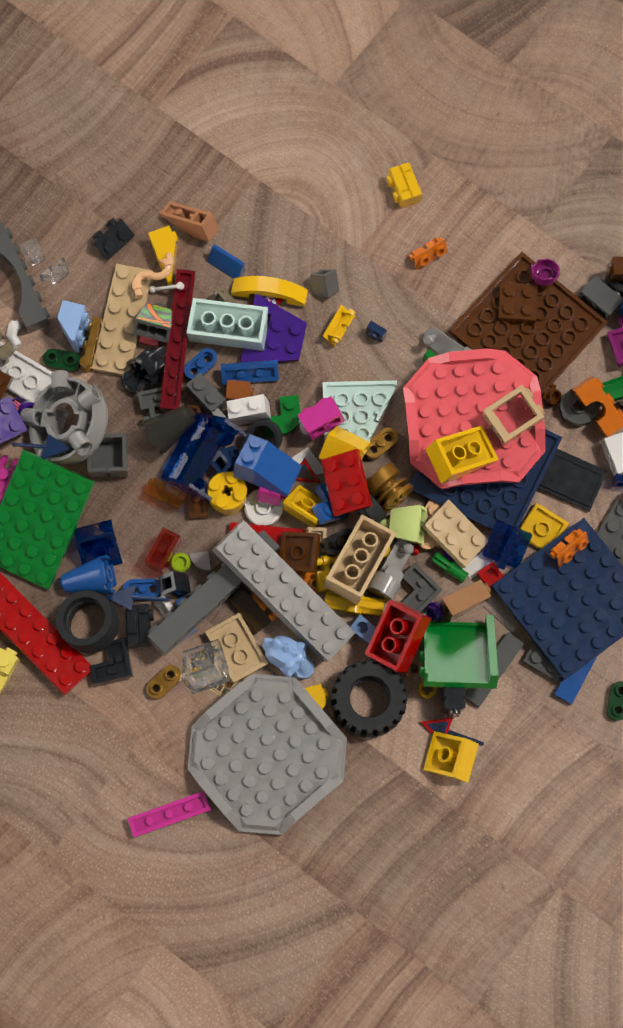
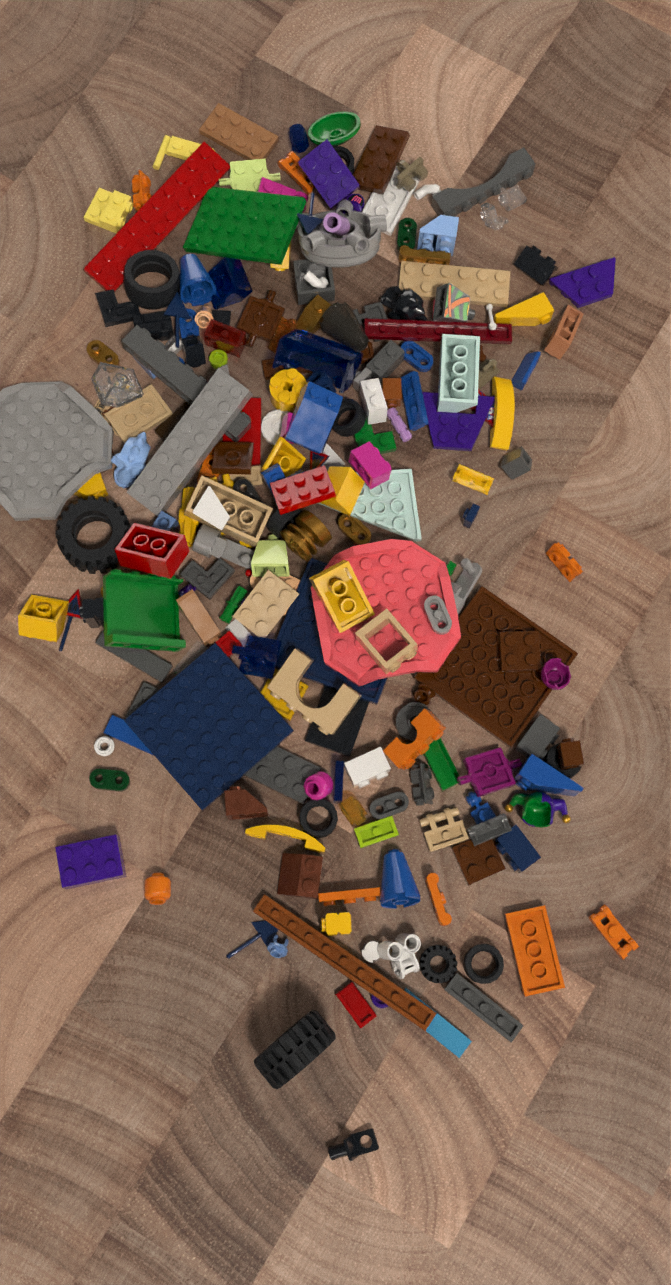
camera: 85 degrees right, 0 degrees up
light nougat animal [132,252,174,299] -> none
yellow brick [386,162,422,208] -> none
orange hinge [549,529,589,567] -> none
none -> white plate [94,736,115,756]
none -> white sticker [193,486,230,530]
none -> light nougat cone [195,306,213,328]
none -> black plate [211,310,231,331]
none -> reddish brown plate [237,290,285,348]
none -> tan arch [267,649,362,735]
none -> pearl gold slope [294,295,332,341]
none -> white arm [303,271,328,289]
none -> lavender brick [323,213,350,236]
none -> lavender axle [387,407,412,442]
none -> light grey plate [424,596,452,635]
none -> dark purple wing [549,257,616,308]

